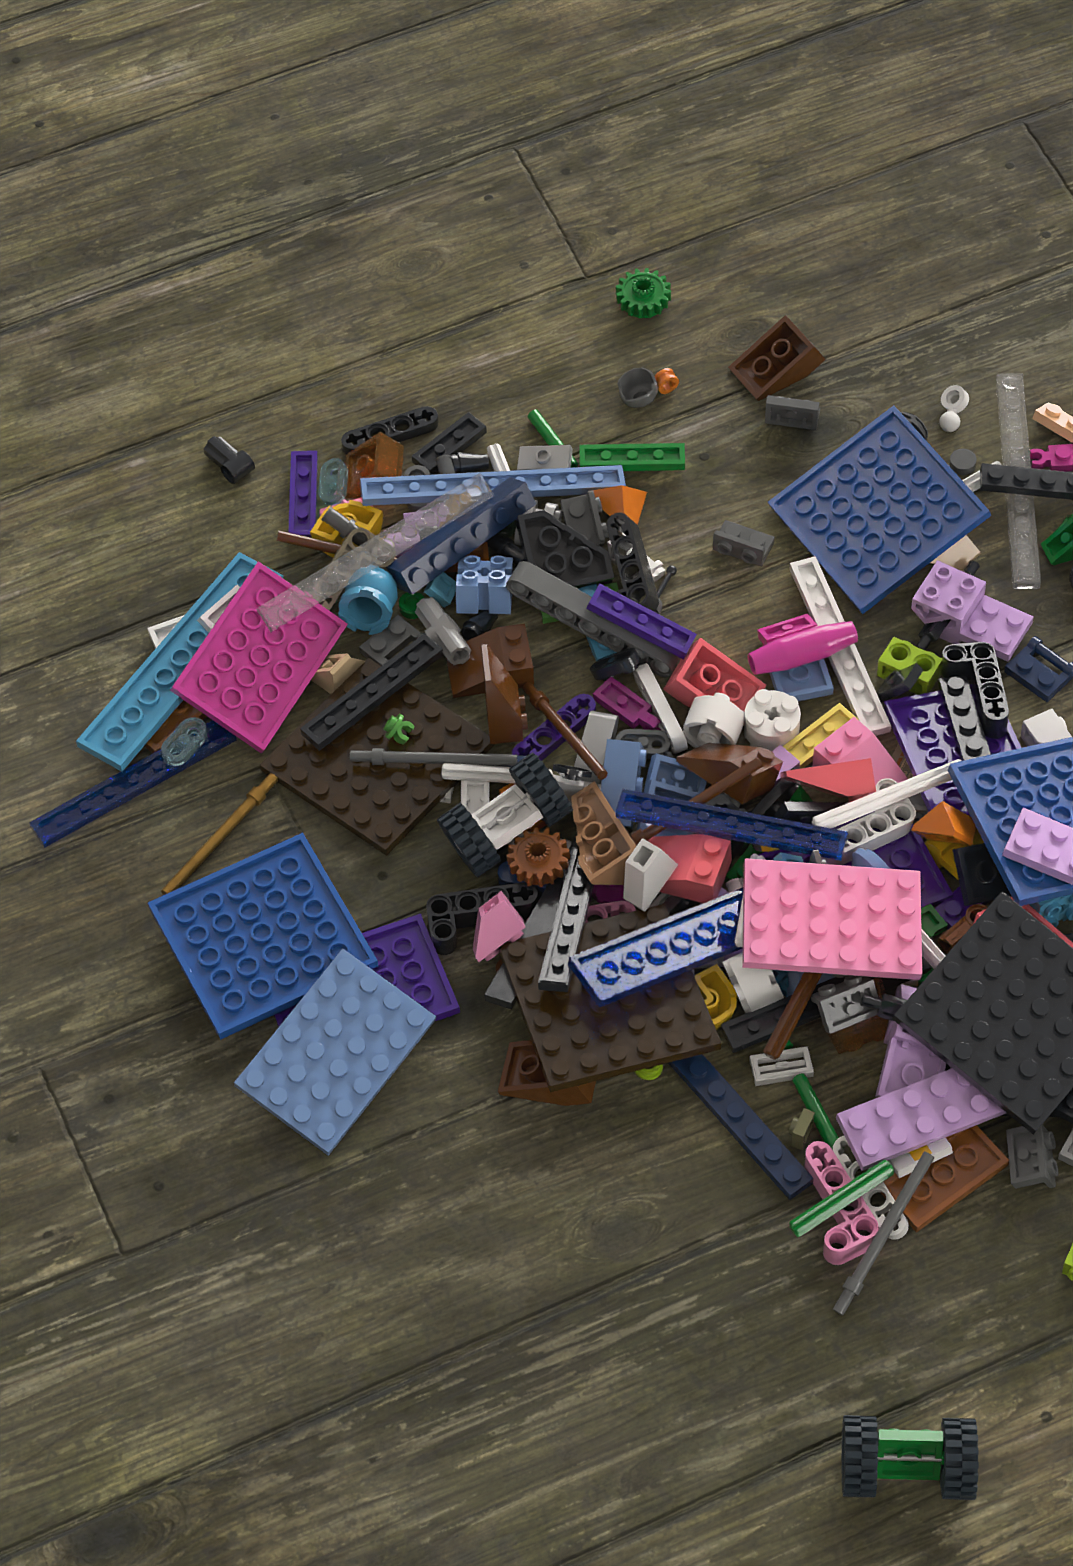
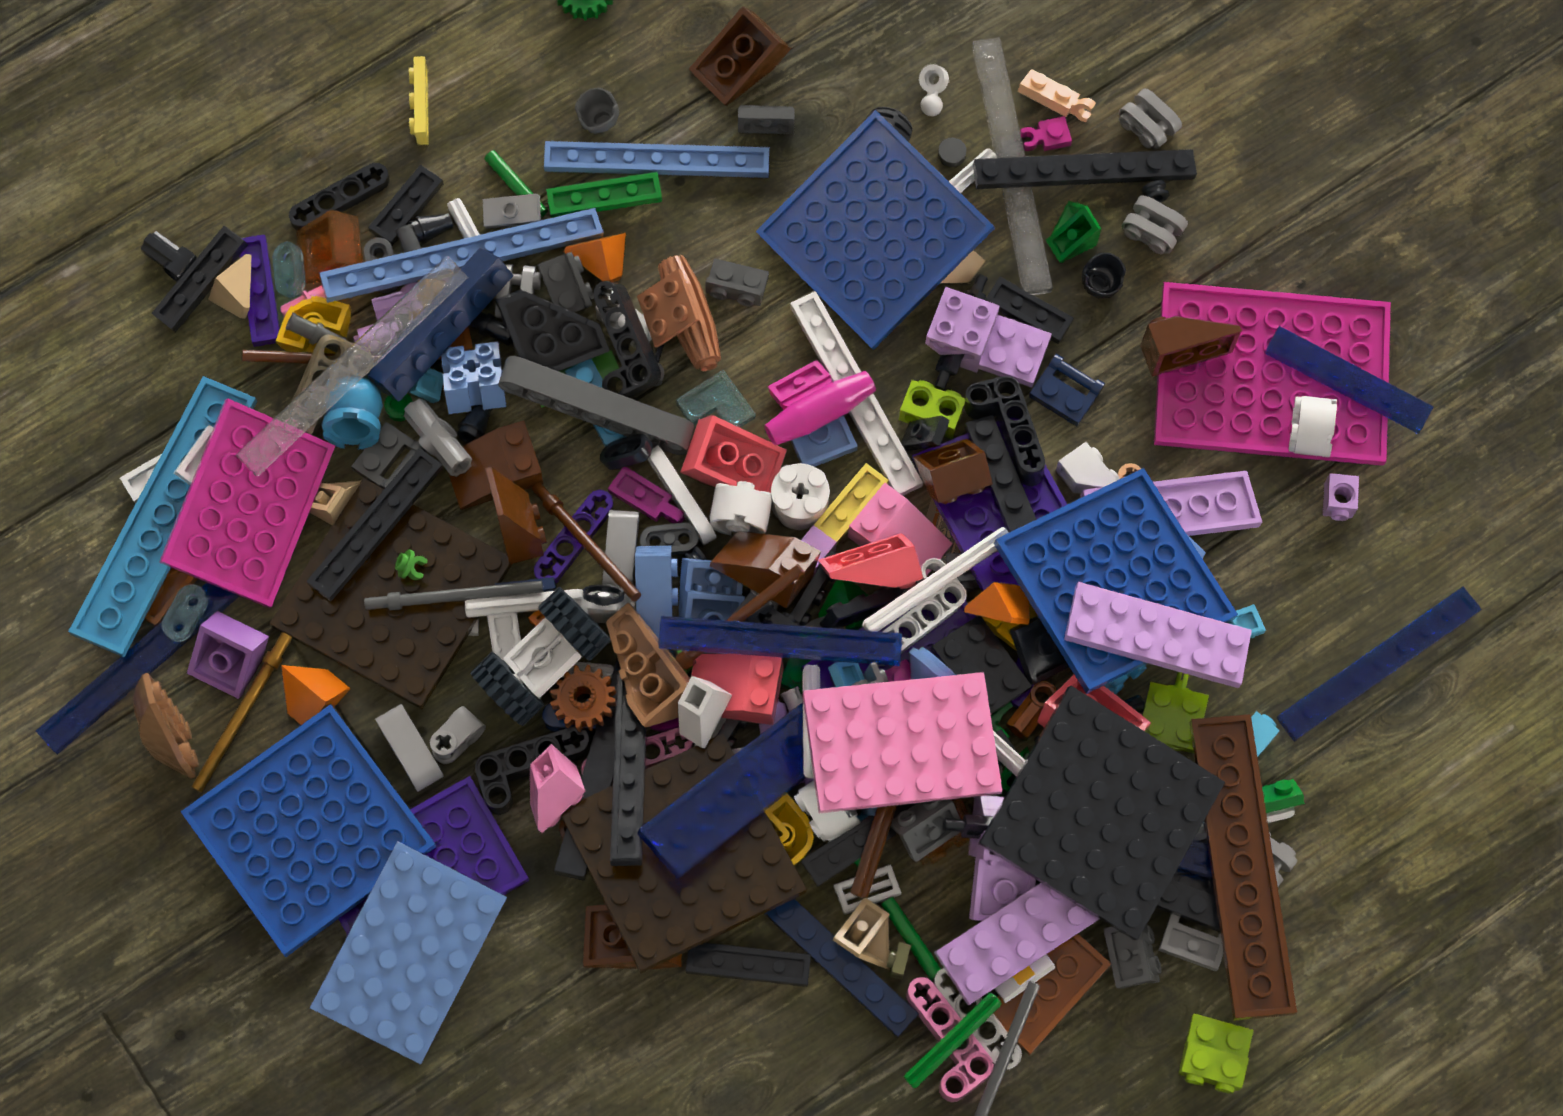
camera: 15 degrees left, 15 degrees up
dark purple plate [586,583,697,660] -> none
orange bush [654,368,679,394] -> none
none -> medium nougat wedge [133,673,199,779]
none -> black plate [152,225,248,333]
none -> medium lavender slope [187,611,269,699]
none -> tan slope [208,254,251,319]
none -> orange slope [281,665,350,725]
none -> light grey beam [375,704,444,792]
none -> light yellow plate [409,56,429,145]
none -> light grey piece [430,706,486,764]
none -> medium blue plate [544,141,769,178]
none -> nougat plate [637,255,721,372]
none -> clear light blue plate [676,370,756,428]
none -> black plate [686,943,811,987]
none -> tan slope [833,898,890,970]
none -> reddish brown slope [913,438,993,504]
none -> black plate [930,616,1032,715]
none -> black plate [985,277,1074,345]

